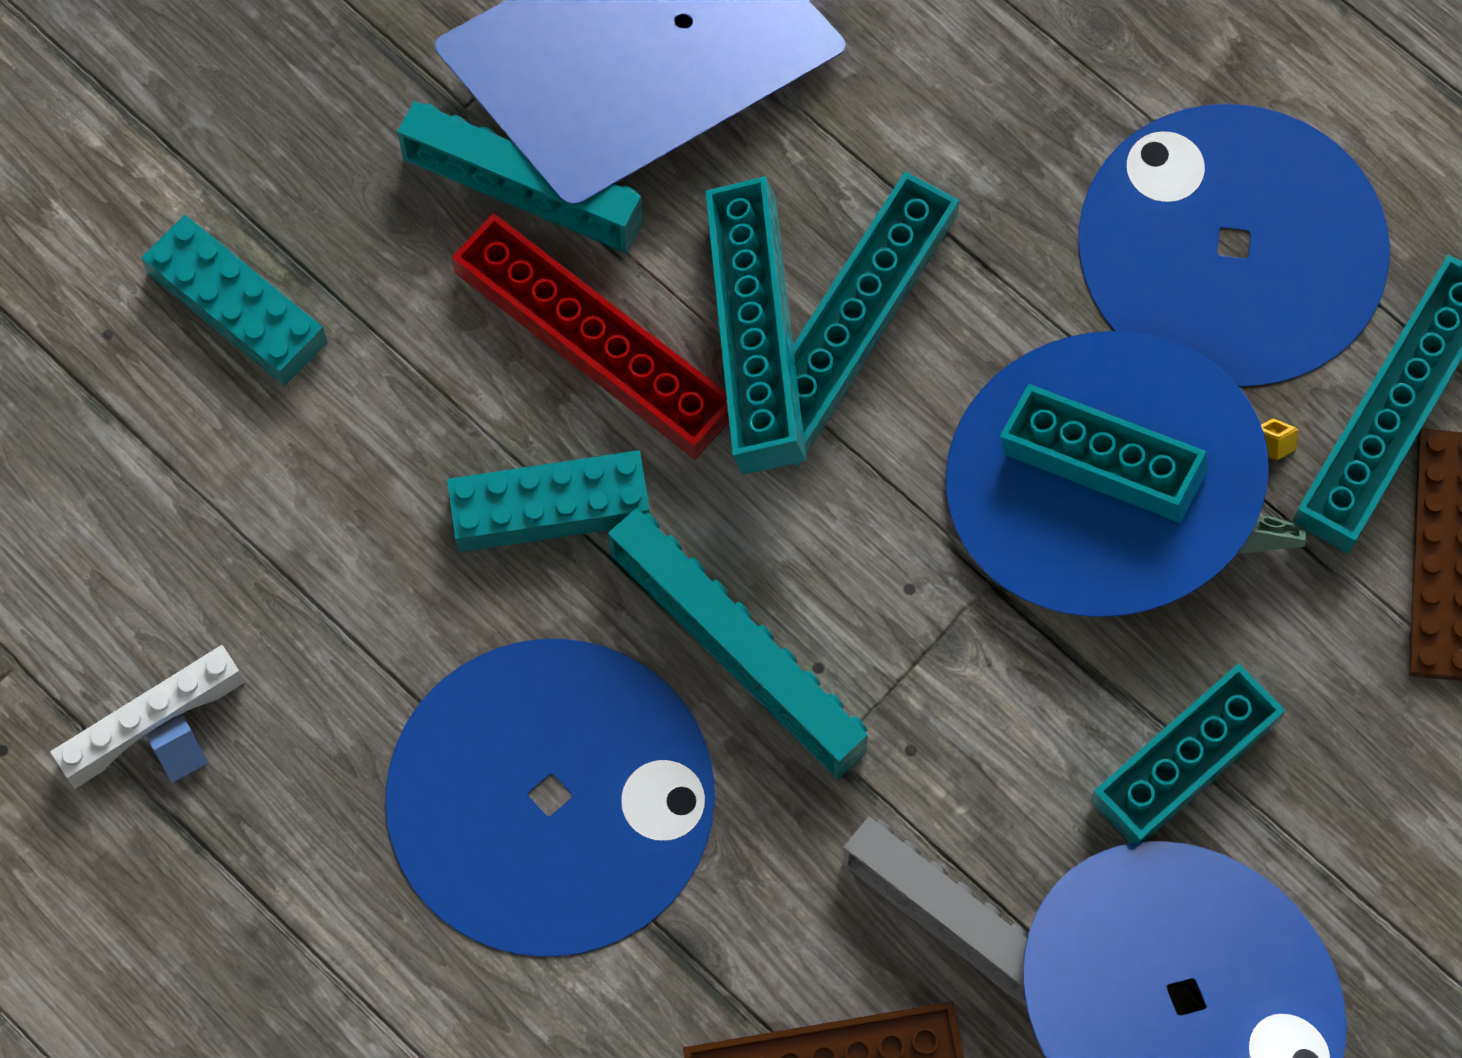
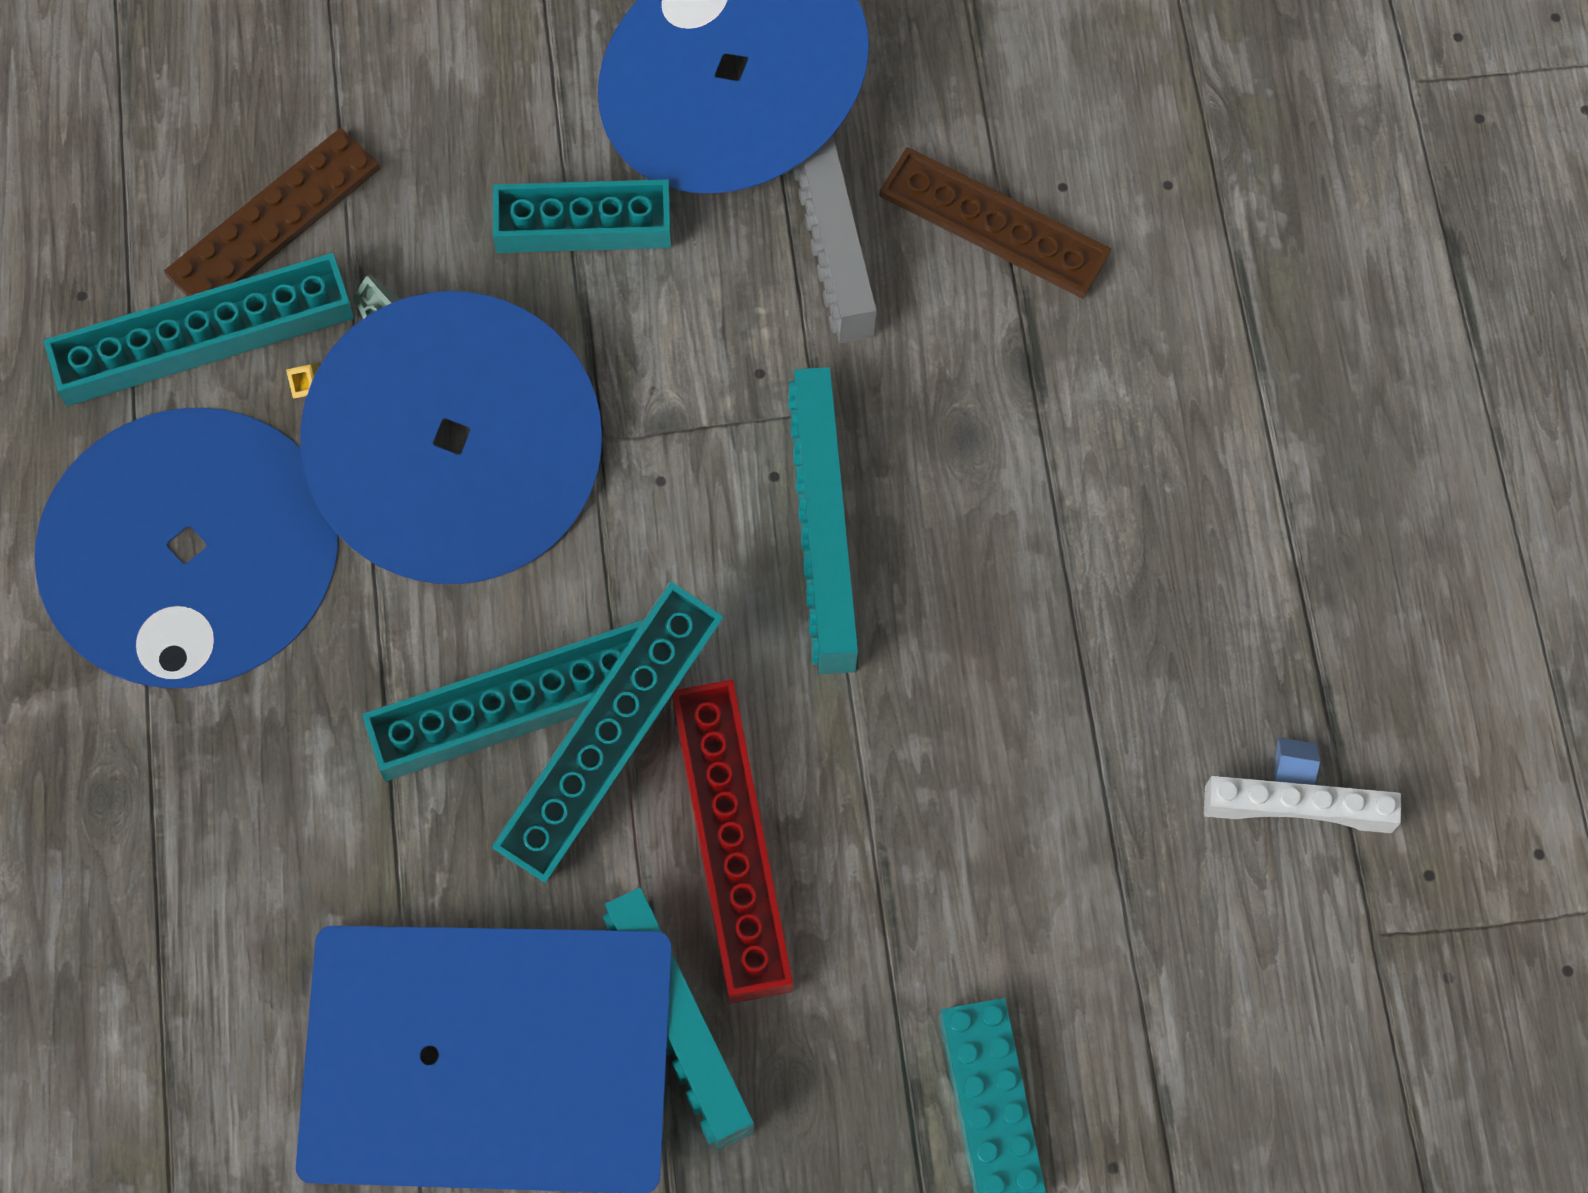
camera: 145 degrees left, 0 degrees up
blue piece [386,639,715,957] -> none
teal brick [447,450,650,552] -> none
teal brick [1000,384,1209,523] -> none

